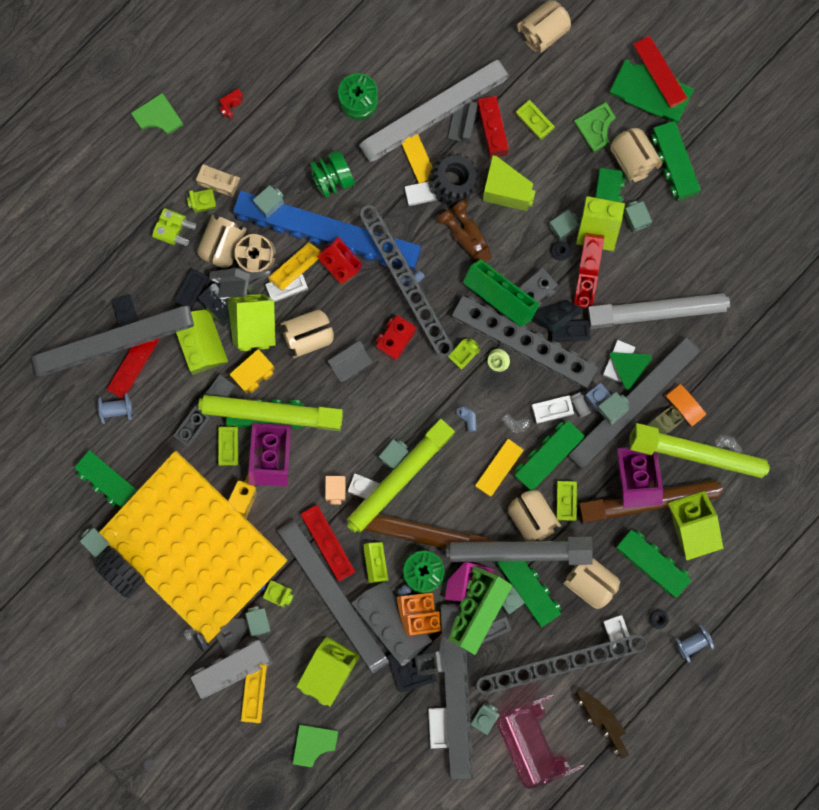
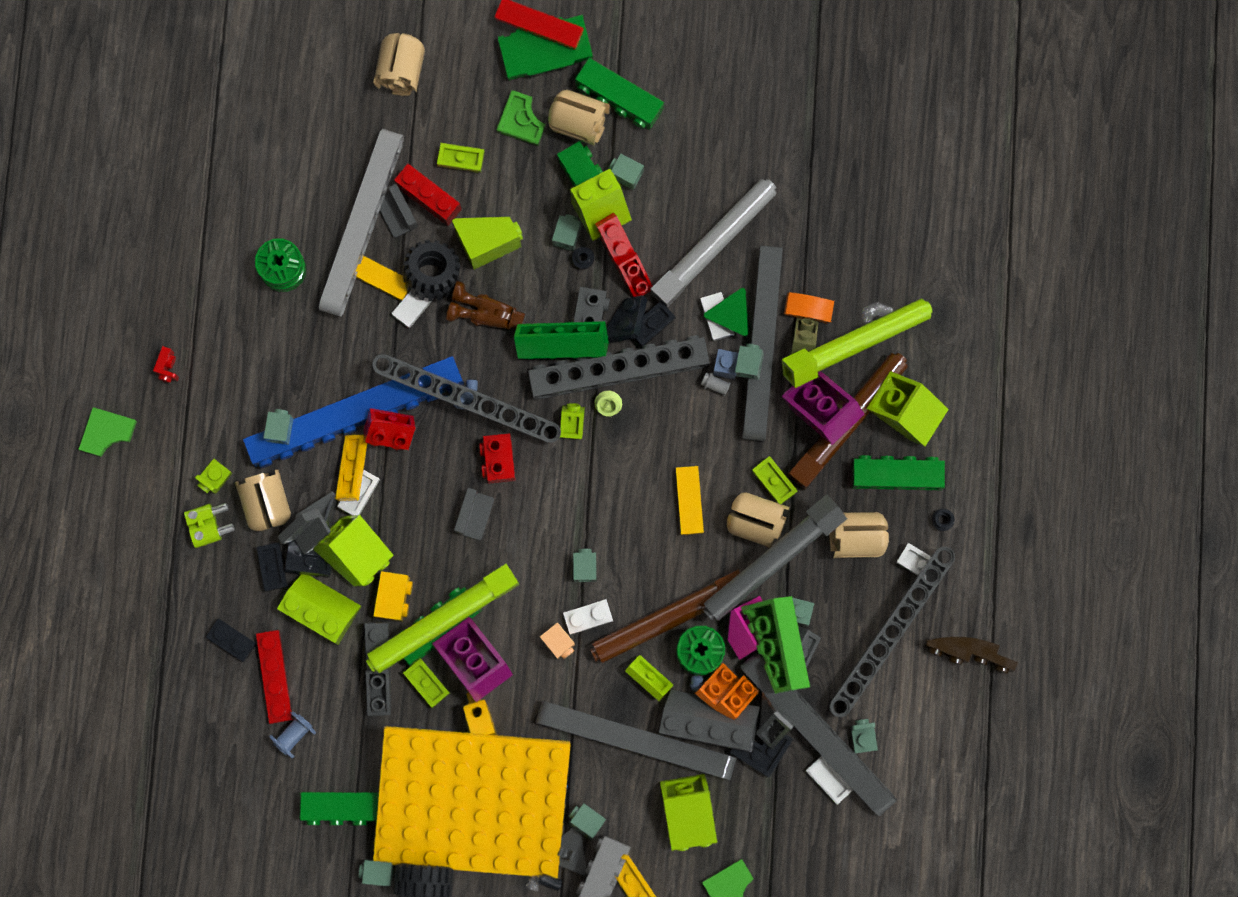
camera: 40 degrees left, 0 degrees up
dark grey beam [31,306,194,377] -> none
tan hinge [196,164,240,197] -> none
tan cylinder [235,234,276,272] -> none
lime bracket [263,580,294,608] -> none
tan cylinder [280,310,334,359] -> none
red plate [301,505,355,582] -> none
green wheel [309,149,355,198] -> none
lime brick [346,419,455,533] -> none
sand blue arm [456,406,477,432] -> none
green brick [497,561,561,628] -> none
clear pink windscreen [497,693,584,789] -> none
clear arm [501,414,530,432] -> none
green brick [514,420,585,491] -> none
white plate [532,396,574,424] -> none
sand blue hose [675,625,714,662] -> none

